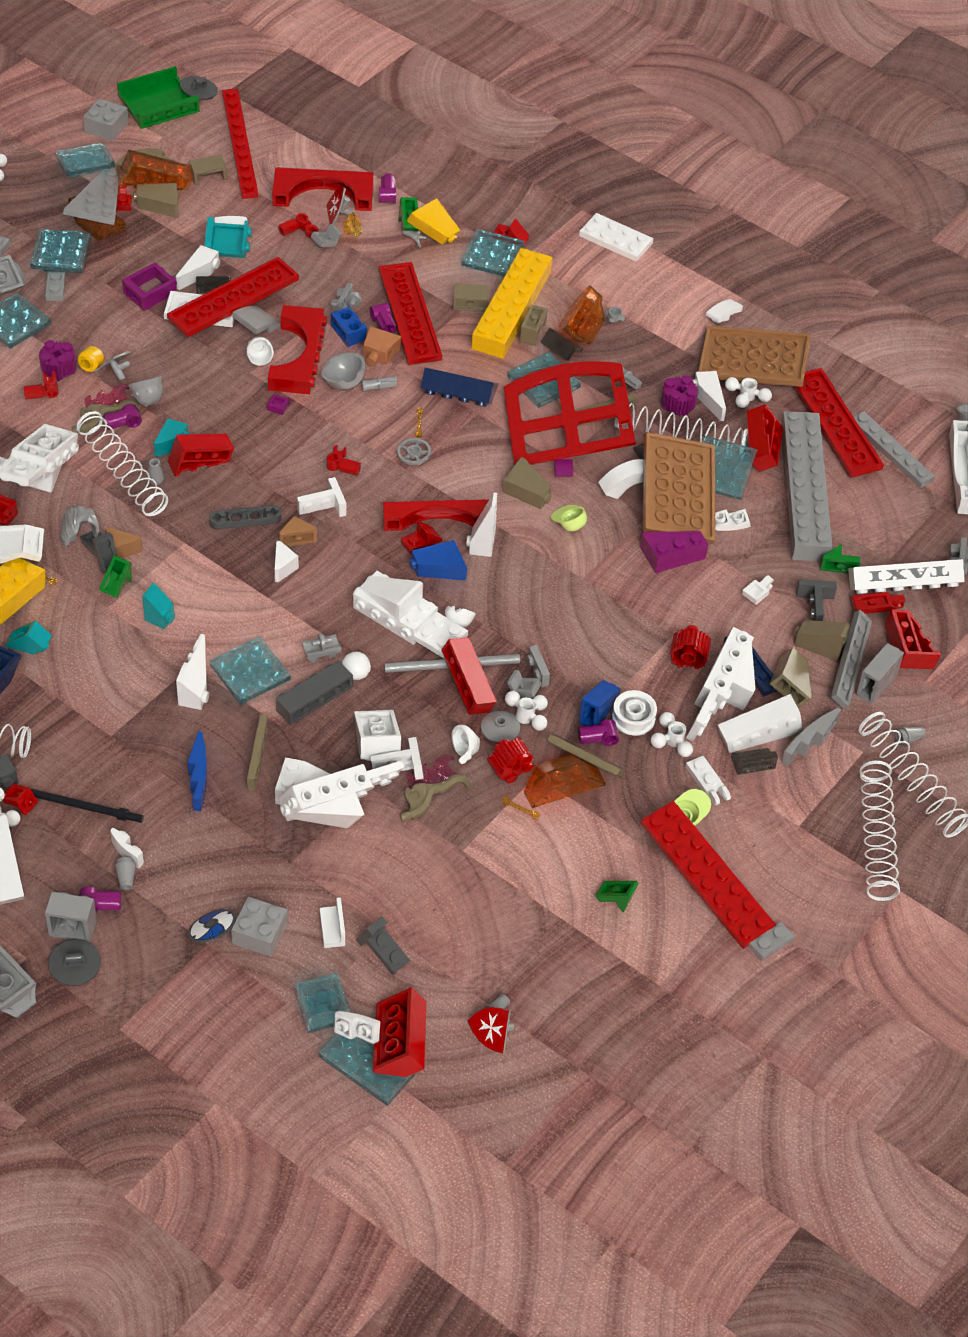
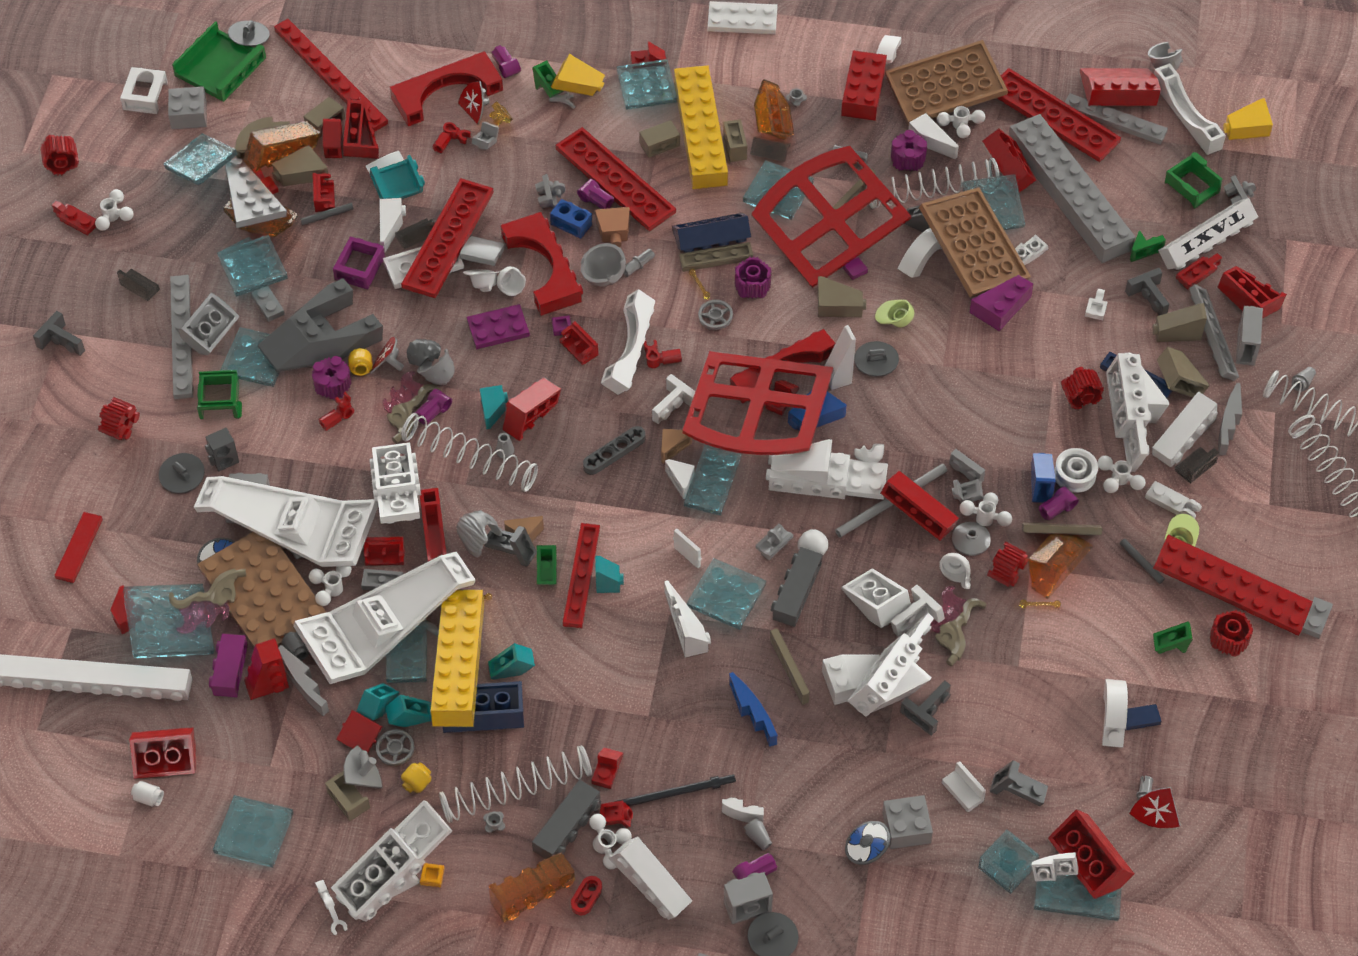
camera: 25 degrees left, 5 degrees up
none -> white panel [120,67,168,114]
none -> dark grey wedge [258,278,383,372]
none -> dark grey bar [300,203,354,225]
none -> red hinge [313,173,335,212]
none -> red slope [323,119,344,158]
none -> red wedge [343,100,379,159]
none -> dark grey hair [406,339,441,366]
none -> red arch [420,488,447,562]
none -> white piece [463,269,499,292]
none -> magenta plate [466,304,530,350]
none -> red hinge [559,321,599,365]
none -> red plate [563,523,600,629]
none -> red slope [591,747,624,789]
none -> white arch [601,289,655,395]
none -> white piece [673,529,702,568]
none -> dark tan tile [679,242,754,272]
none -> red window [682,351,833,455]
none -> clear light blue plate [684,444,742,516]
none -> magenta brick [734,256,772,299]
none -> red brick [841,50,887,121]
none -> dark grey shield [854,341,899,376]
none -> dark grey bracket [900,680,951,736]
none -> red slope [1080,68,1161,106]
none -> white arch [1102,679,1128,747]
none -> dark grey bar [1120,538,1165,584]
none -> dark blue tile [1125,704,1162,731]
none -> green piece [1165,152,1223,209]
none -> red brick [1210,609,1253,657]

